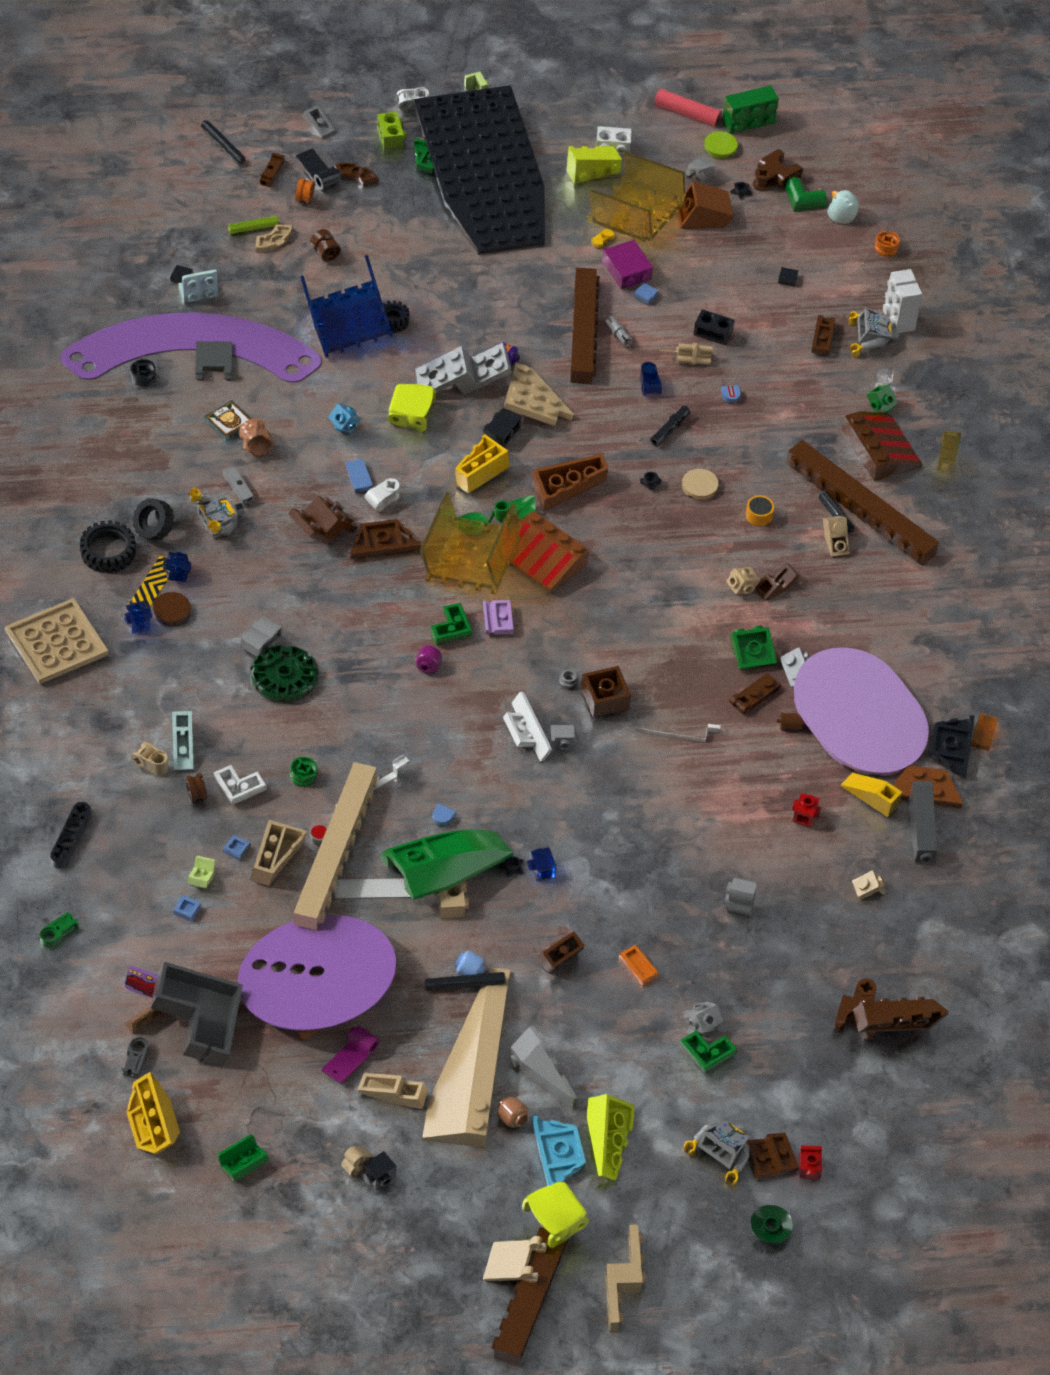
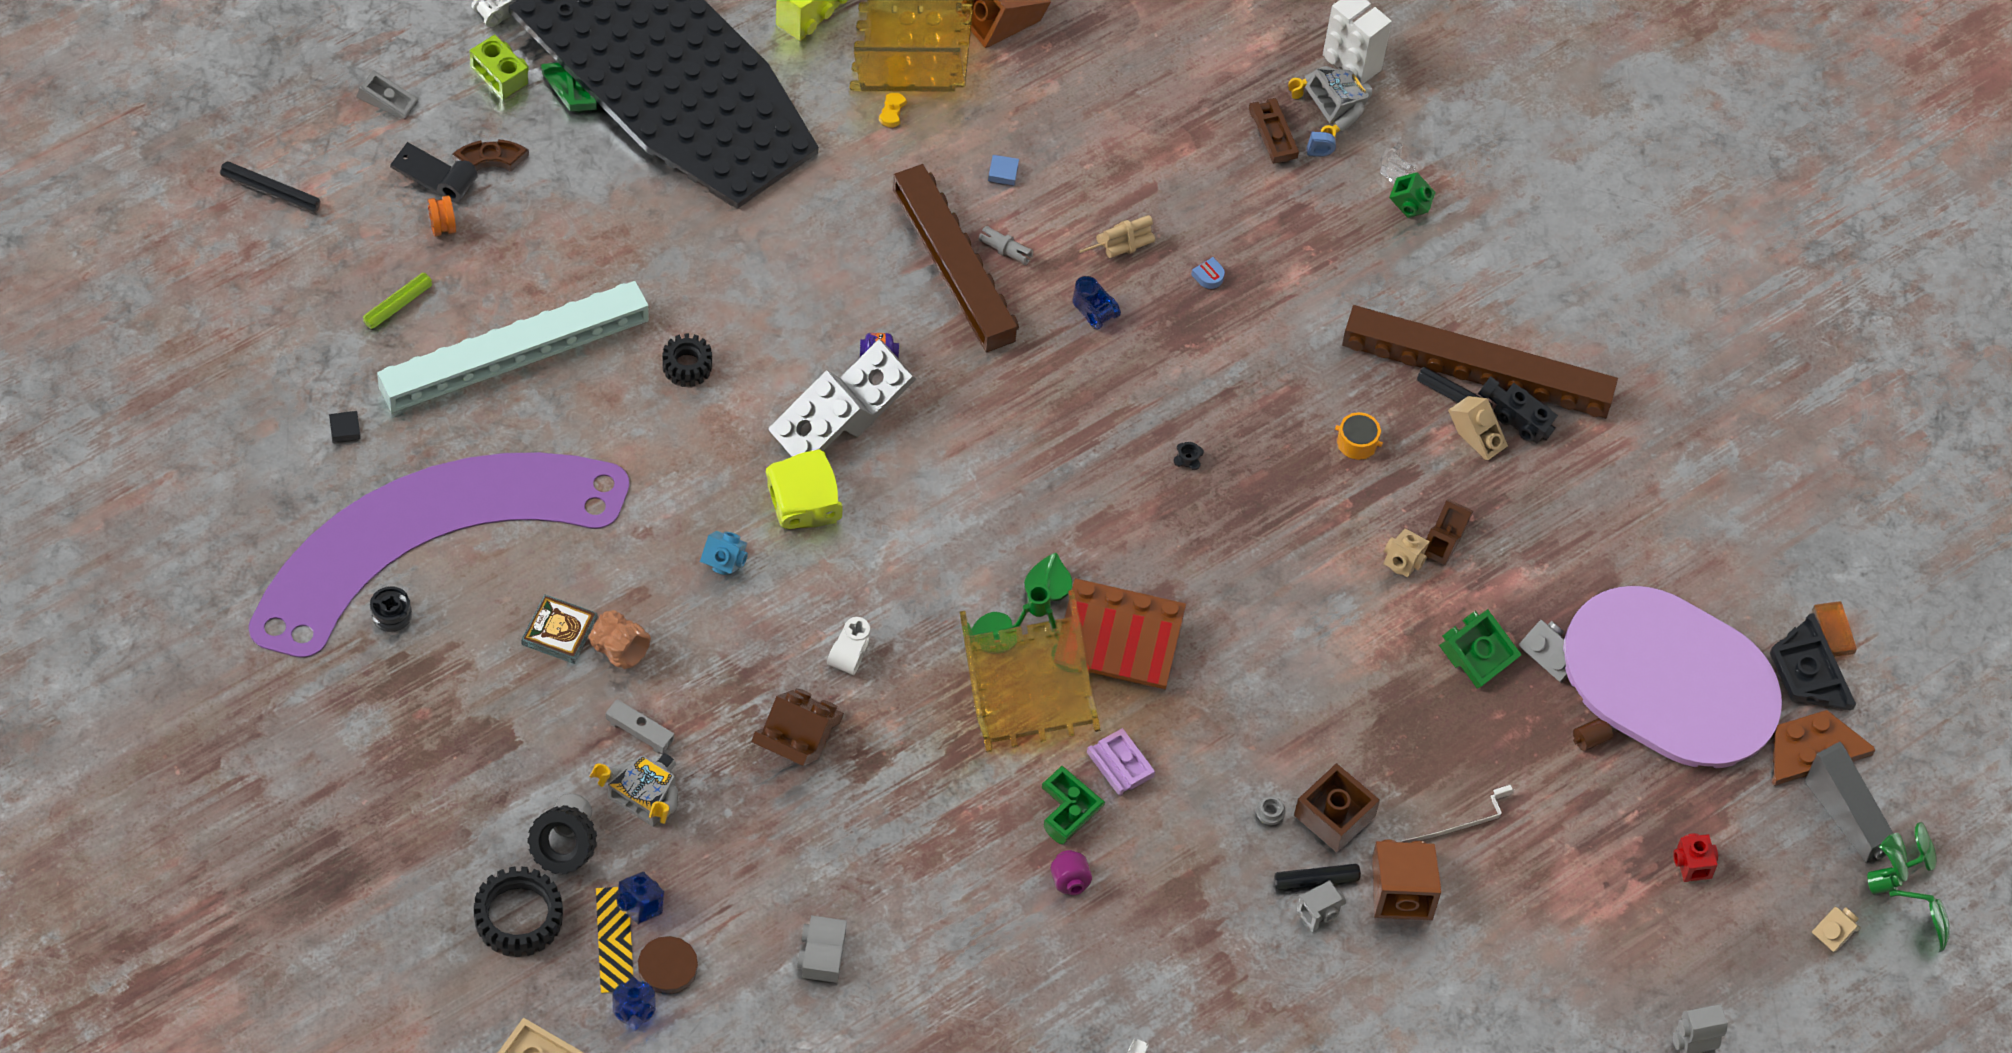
camera: 30 degrees left, 5 degrees up
light aqua bracket [178,269,218,303] -> none
dark grey flag [195,341,232,380] -> none
dark green plate [250,645,319,702] -> none
tan tile [255,224,293,253] -> none
reddish brown piece [260,153,285,187] -> none
clear blue windscreen [300,255,394,358] -> none
reddish brown wheel [310,229,341,262] -> none
medium blue tile [345,459,373,493] -> none
reddish brown wing [350,519,421,559] -> none
yellow wedge [455,434,510,494] -> none
black brick [483,407,522,448] -> none
white bracket [503,692,552,761] -> none
tan wing [504,363,574,426] -> none
dark orange wedge [531,454,608,511] -> none
magenta brick [602,240,653,289] -> none
black pin [650,406,691,447] -> none
tan tile [682,469,718,500] -> none
black brick [693,309,735,346] -> none
reddish brown plate [729,673,781,714] -> none
black tile [778,267,799,287] -> none
yellow slope [841,773,902,817] -> none
reddish brown slope [842,411,923,481] -> none
clear yellow panel [937,431,961,470] -> none
none -> light aqua brick [377,281,649,413]
none -> black axle [1274,864,1361,889]
none -> medium blue tile [1306,132,1336,156]
none -> dark orange slope [1372,839,1441,920]
none -> black brick [1478,376,1558,443]
none -> green plant [1867,822,1950,952]

